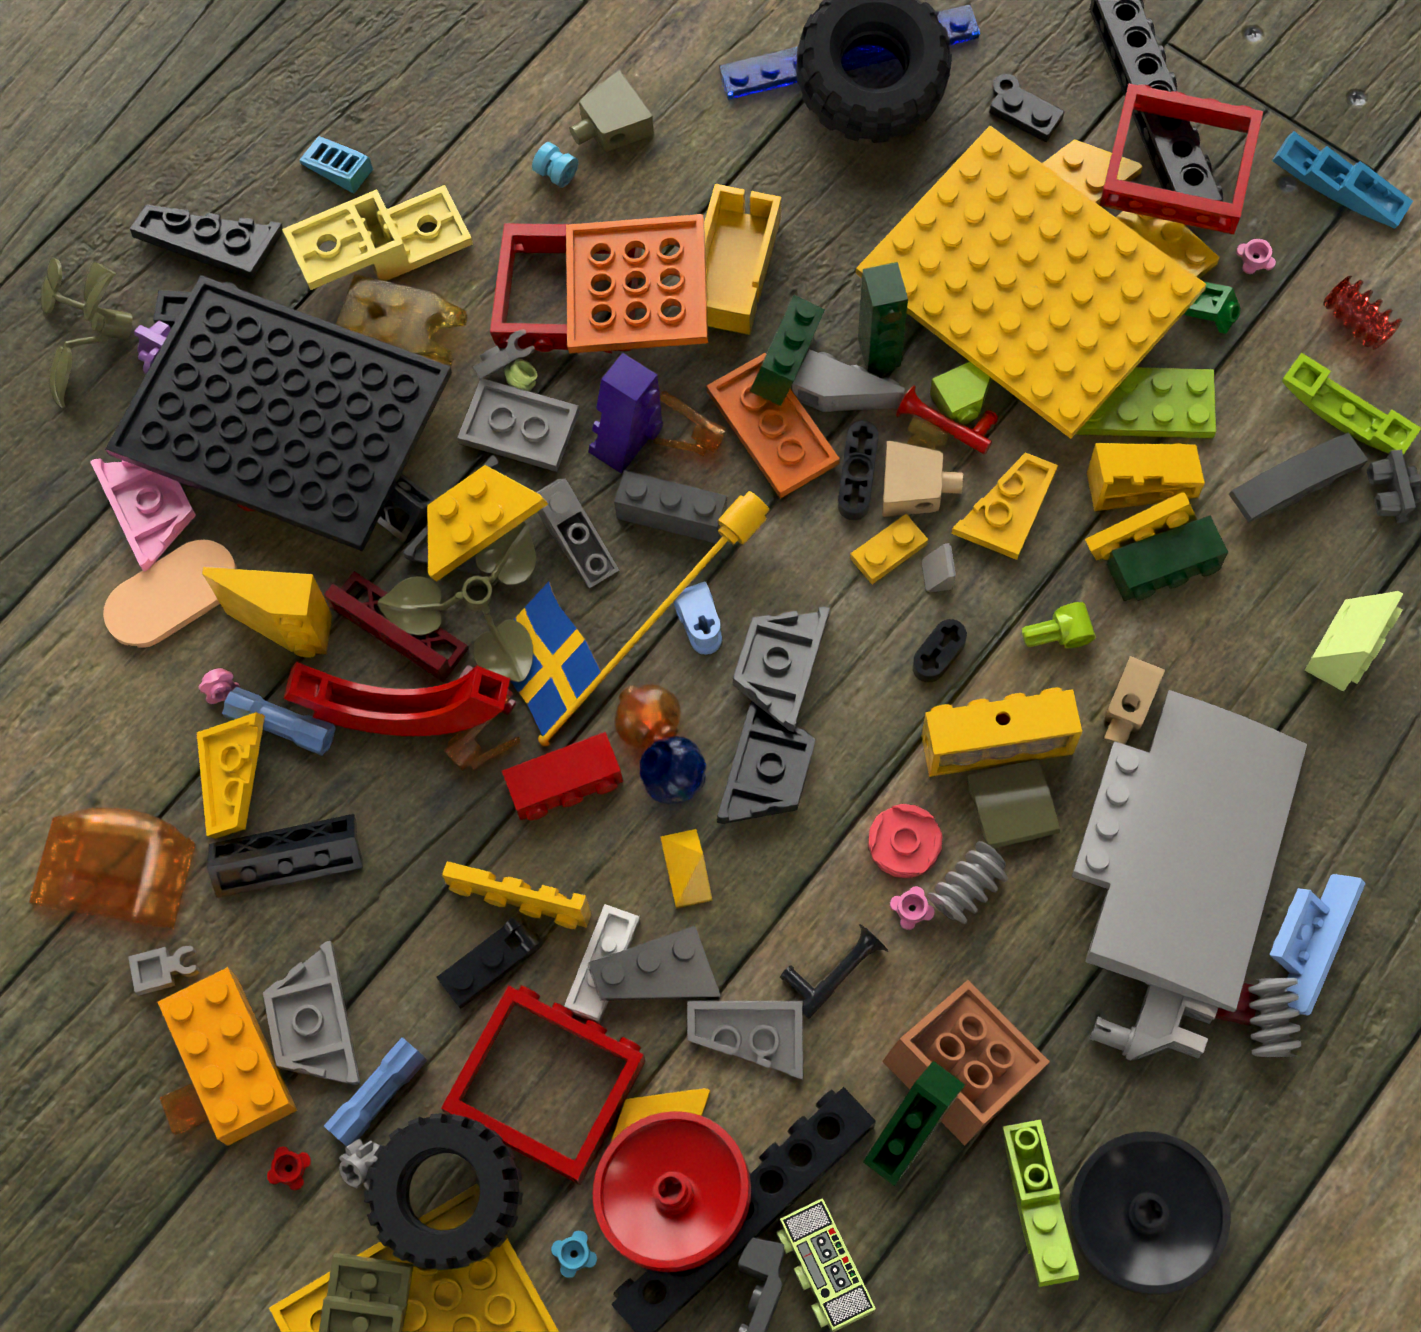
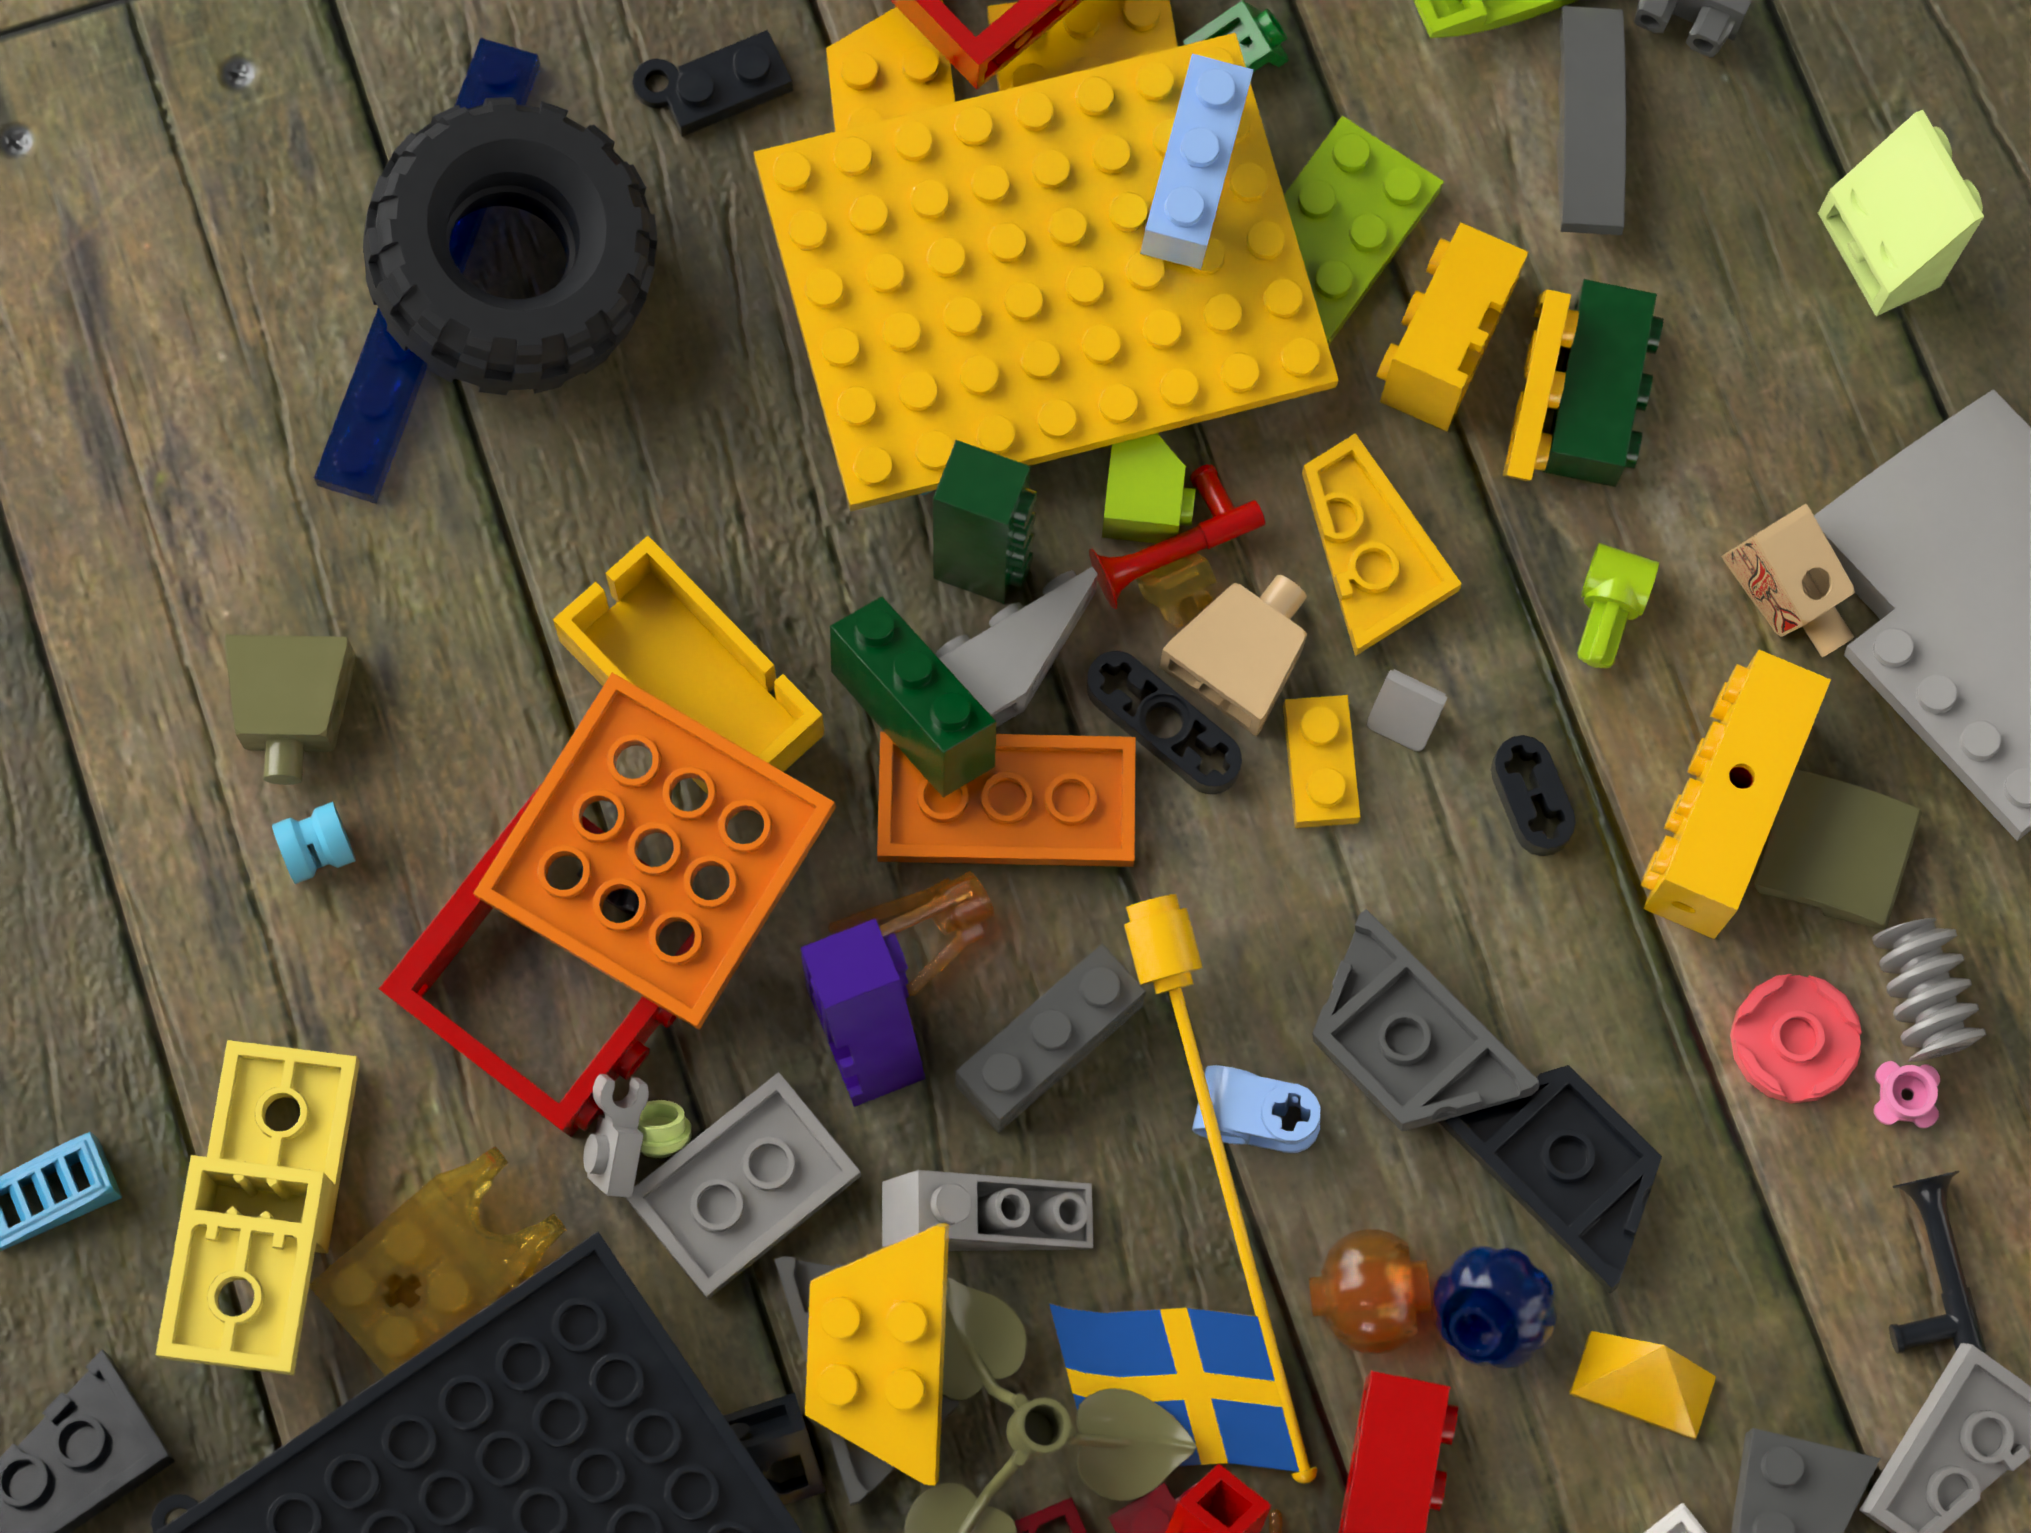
camera: 65 degrees left, 5 degrees up
none -> light blue arch [1140,54,1254,269]

